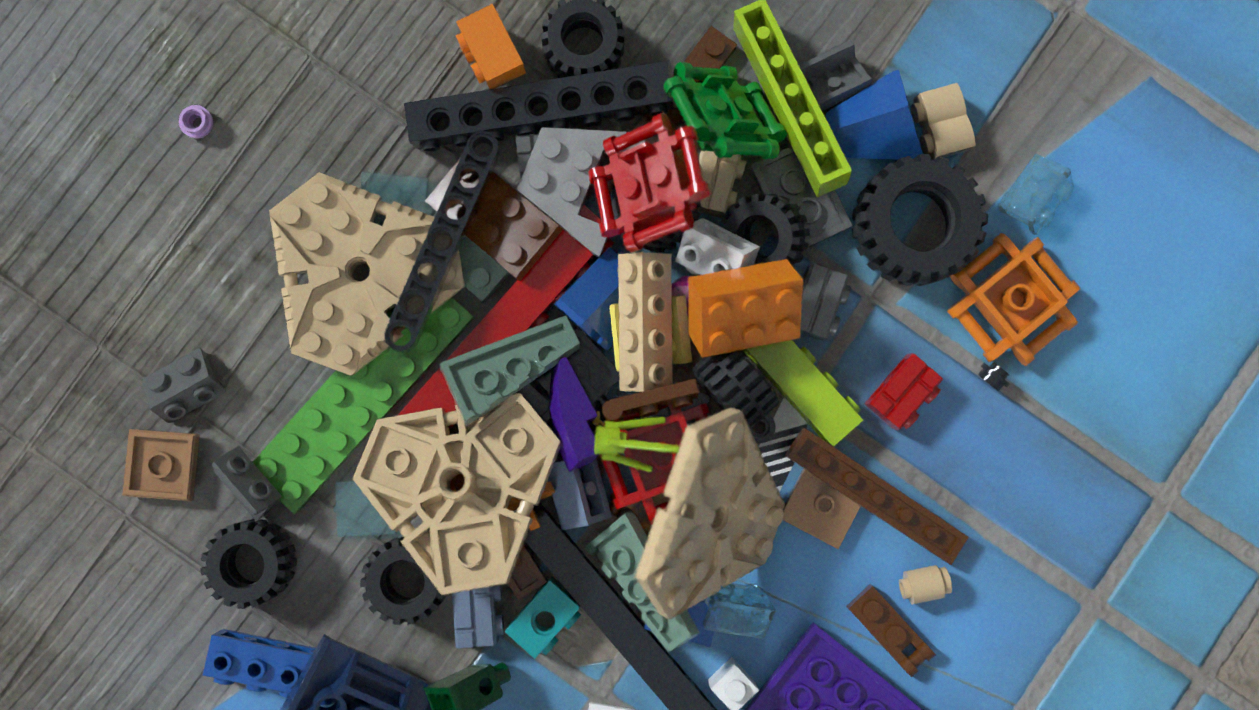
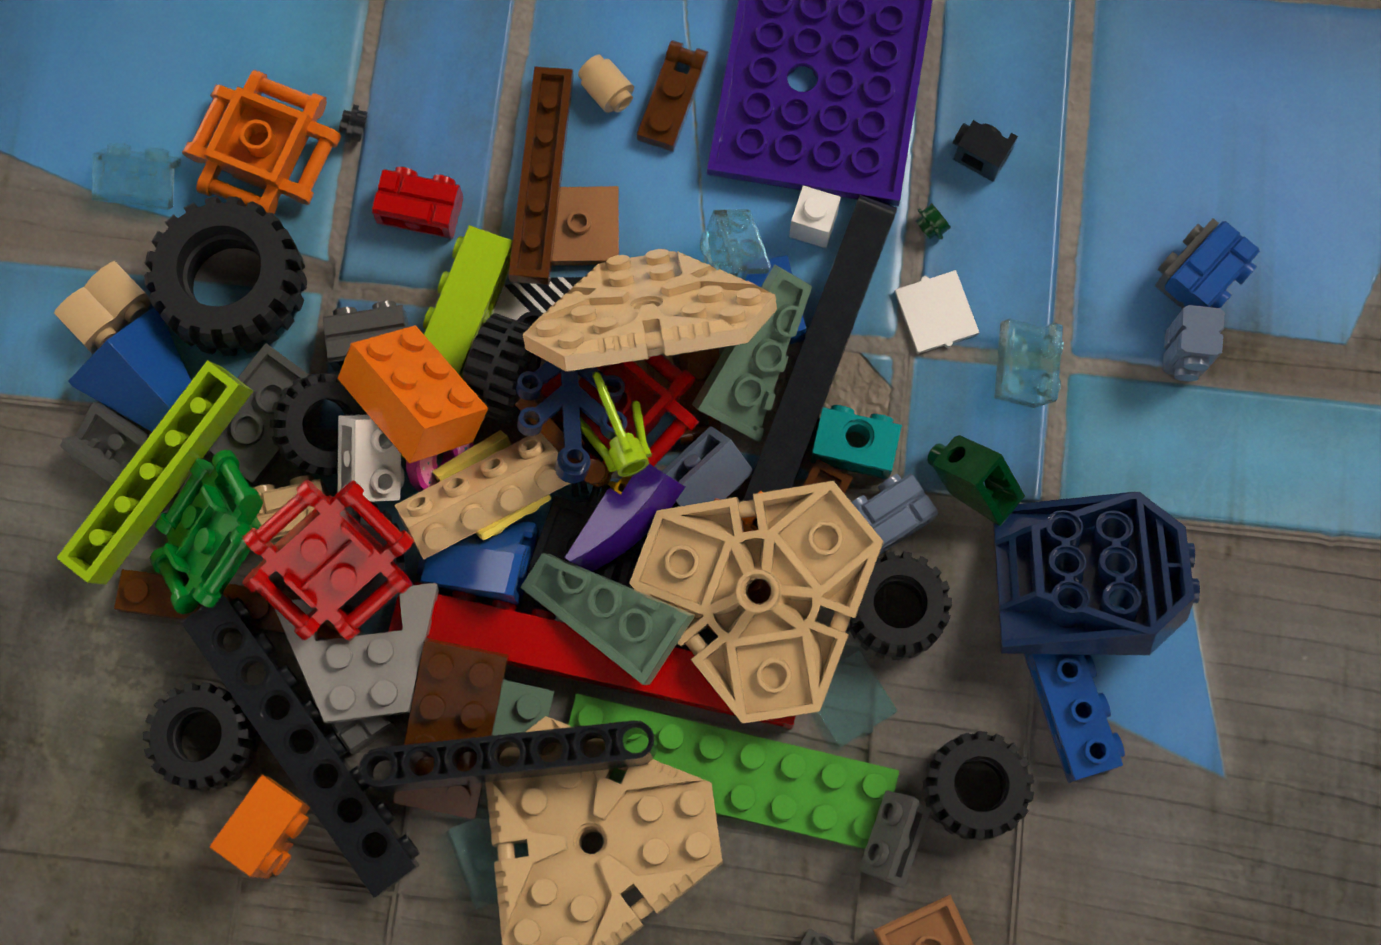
camera: 110 degrees left, 10 degrees down
none -> dark blue plant [516,361,627,483]

